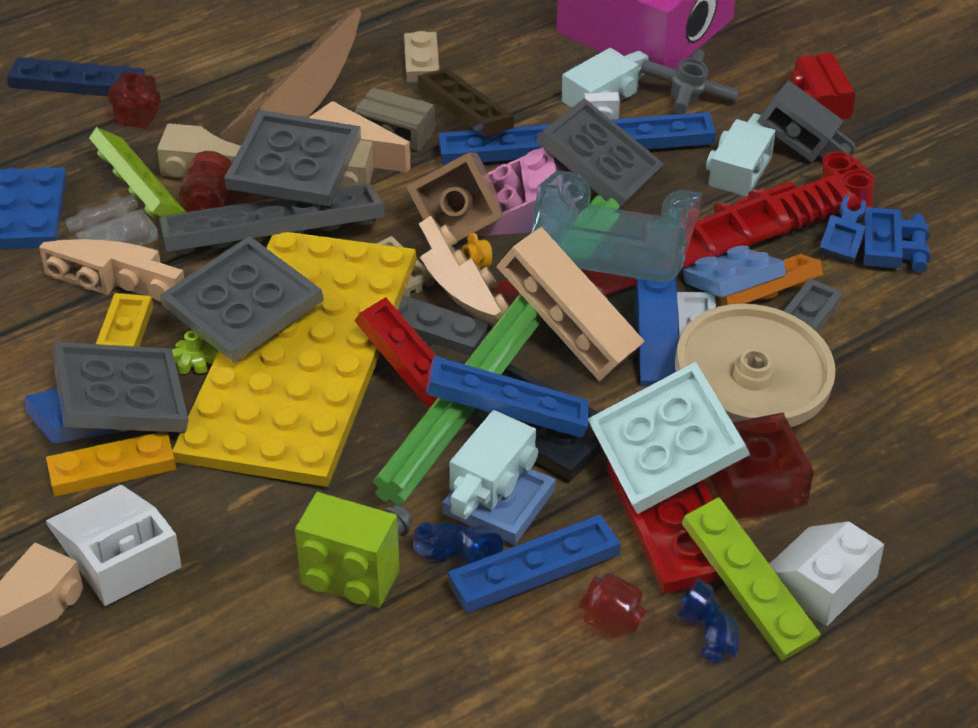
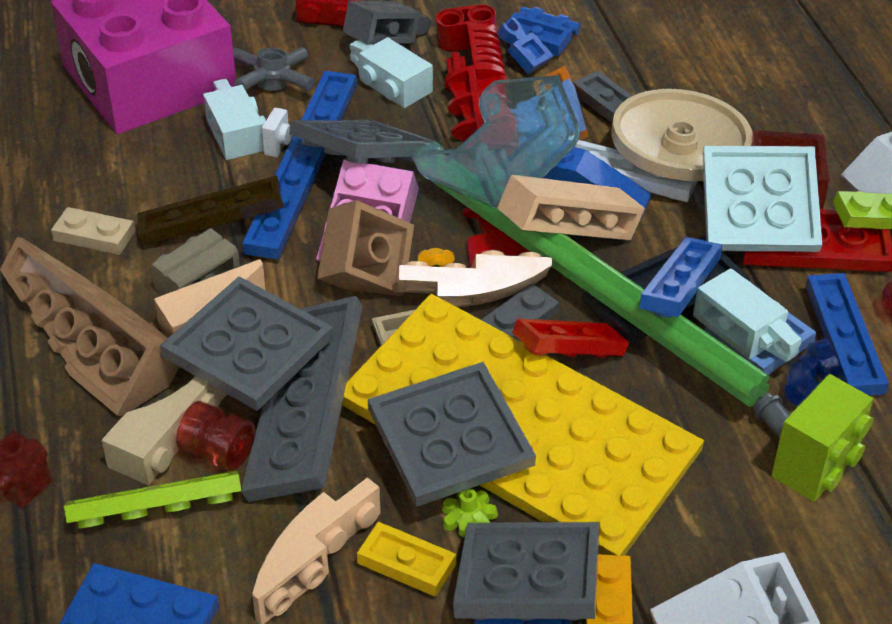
camera: 70 degrees left, 0 degrees up
clear plate [66,195,159,246] -> none

